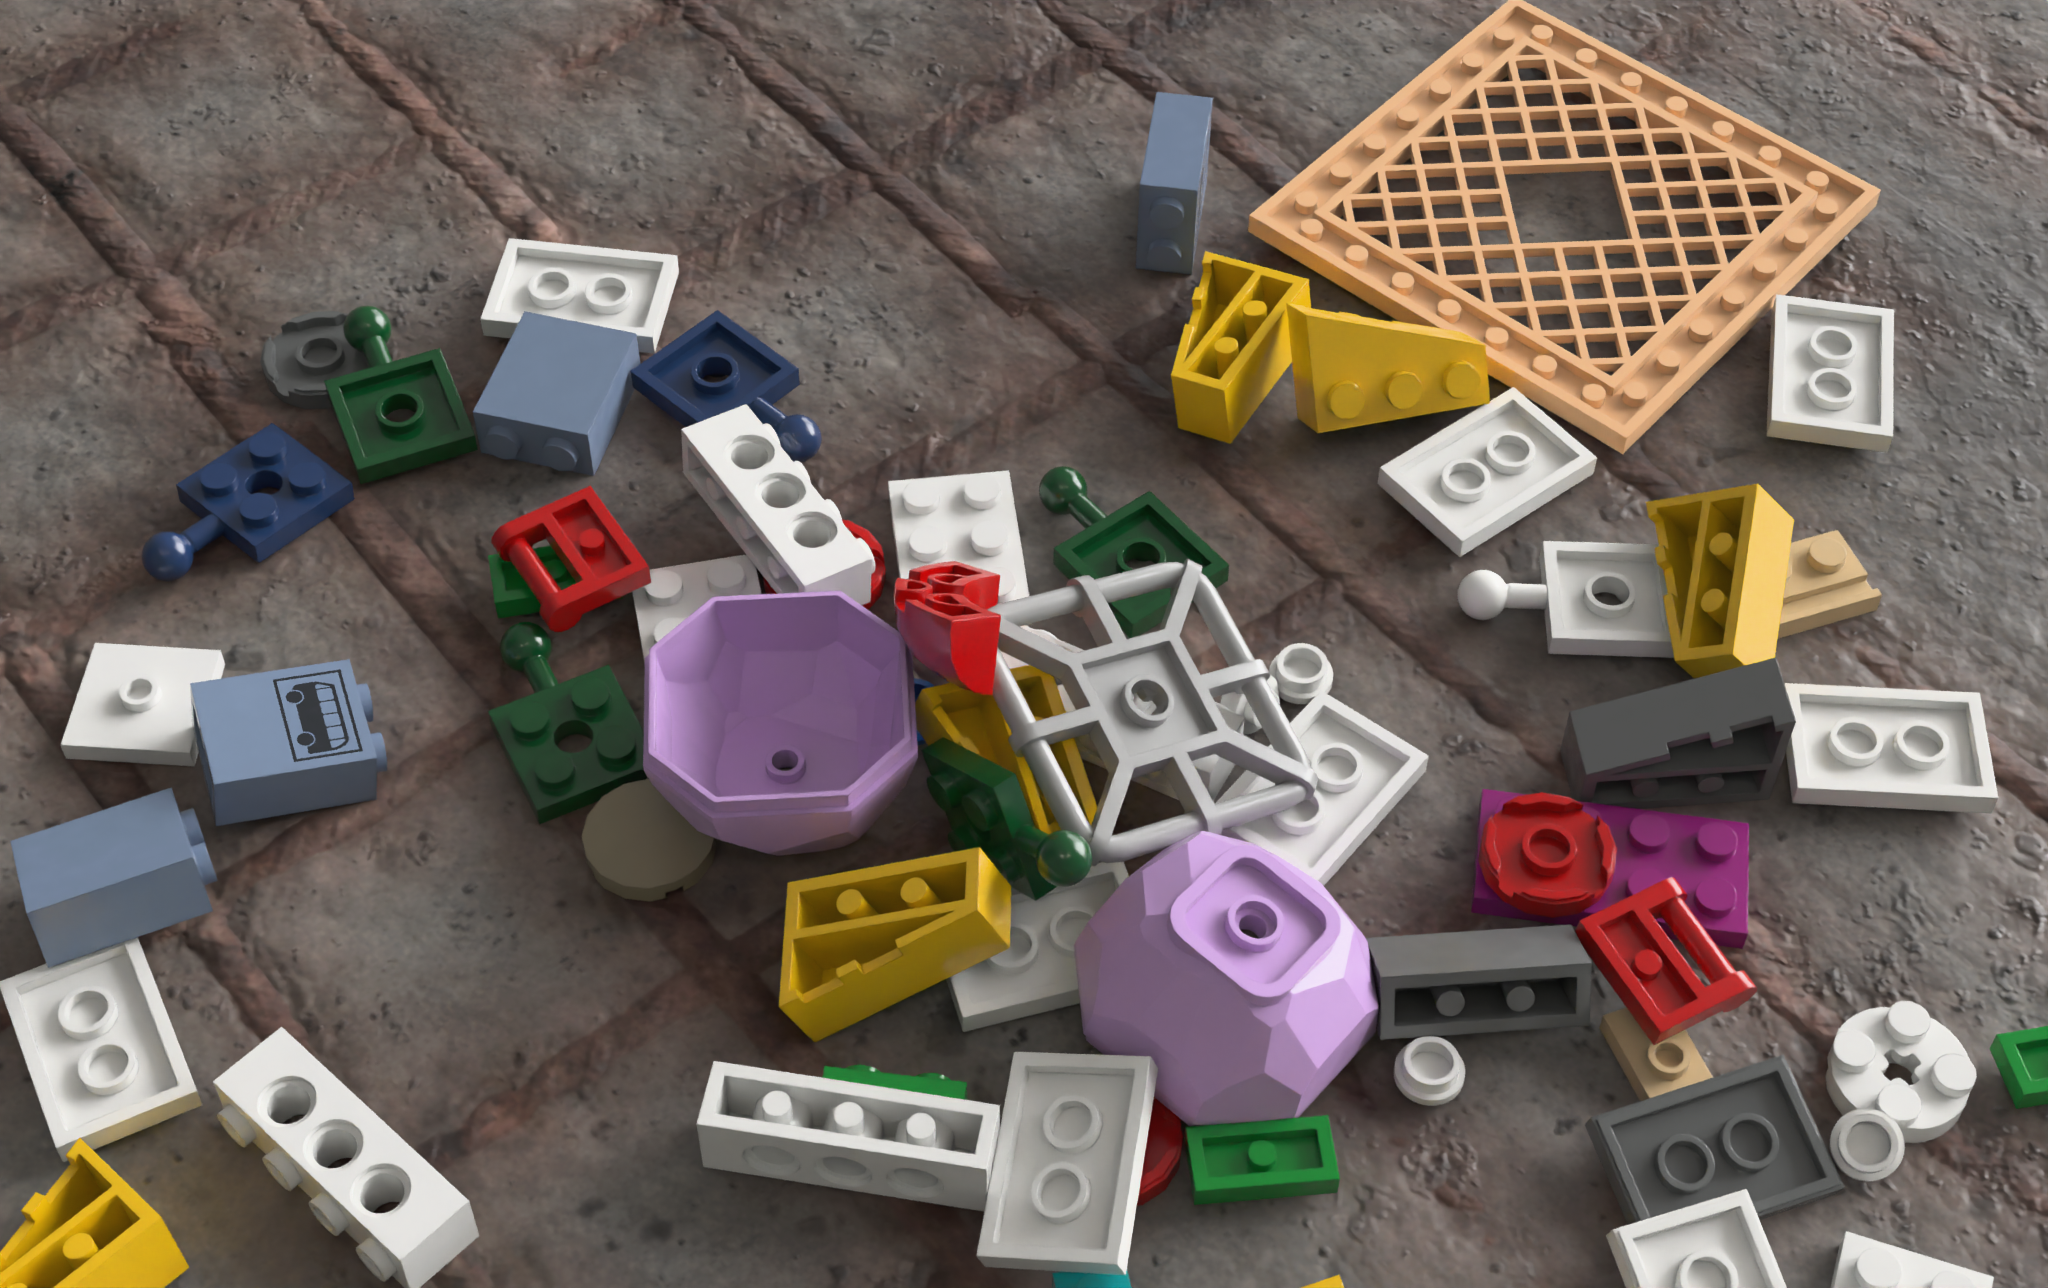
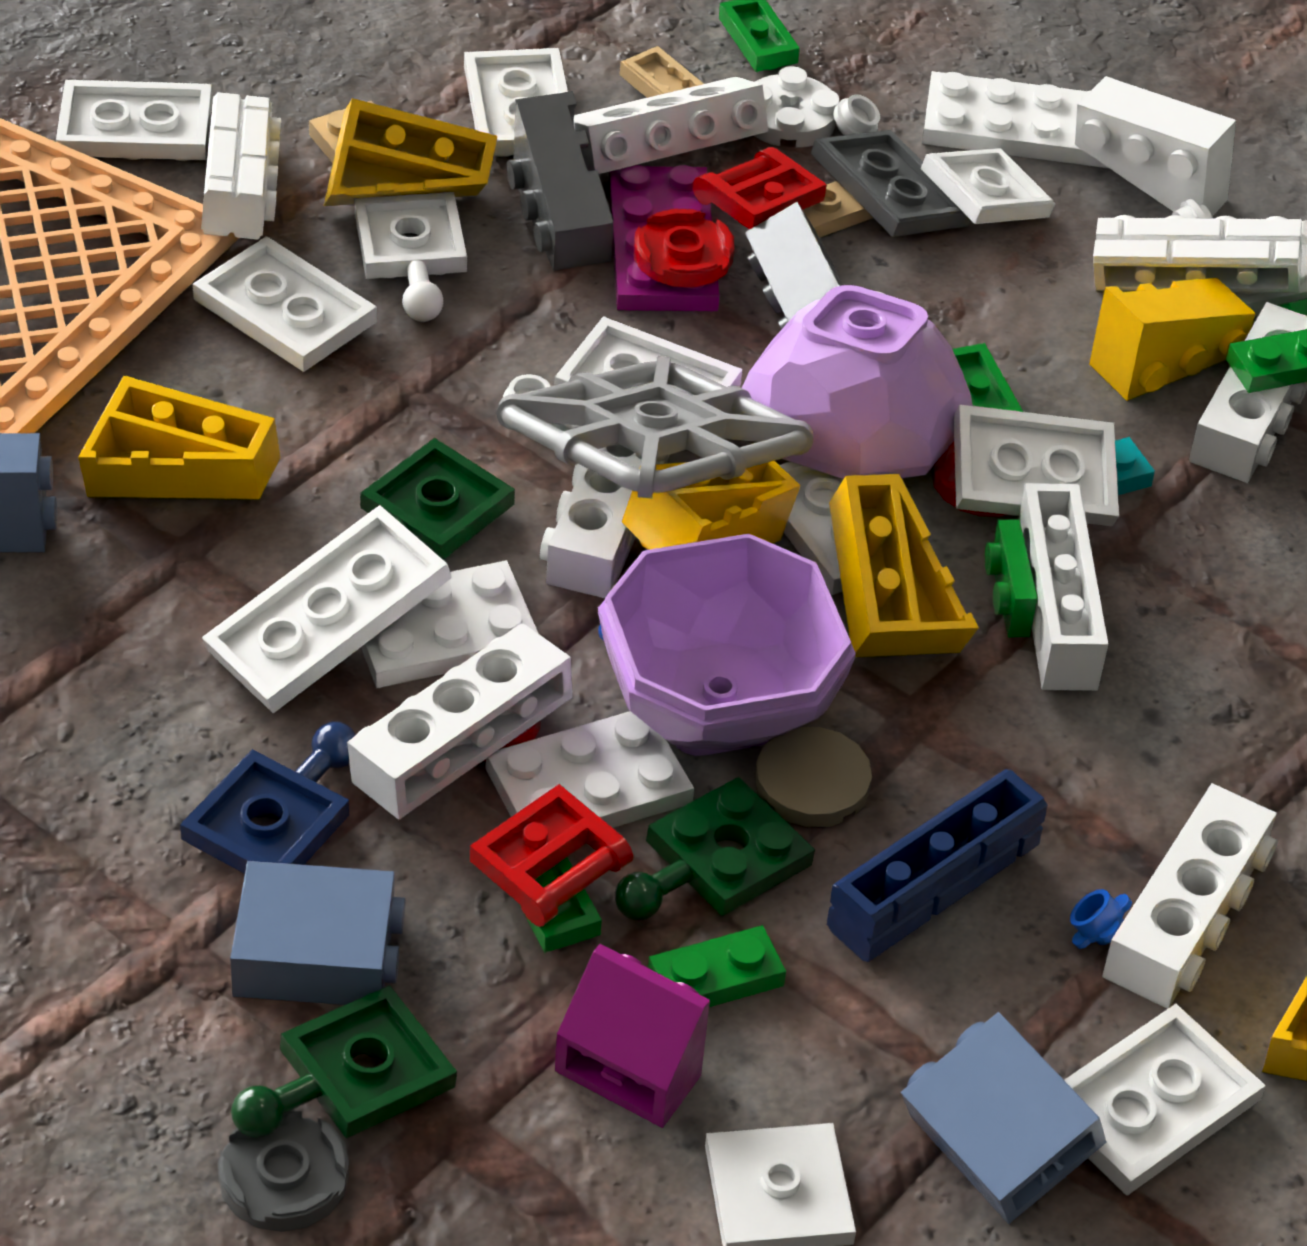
camera: 105 degrees left, 5 degrees down
dark blue plate [142,423,355,581] -> none
sand blue brick [190,659,387,826] -> none
white plate [480,238,679,354] -> none
red brick [893,561,1001,695] -> none
dark green plate [921,737,1092,901] -> none
yellow wedge [1286,303,1490,433] -> none
none -> white brick [201,92,281,240]
none -> white plate [202,505,452,713]
none -> magenta slope [555,944,710,1128]
none -> white brick [574,77,769,174]
none -> tan plate [620,46,704,98]
none -> green plate [648,925,786,1007]
none -> dark blue brick [826,769,1048,962]
none -> blue plate [1070,889,1132,949]

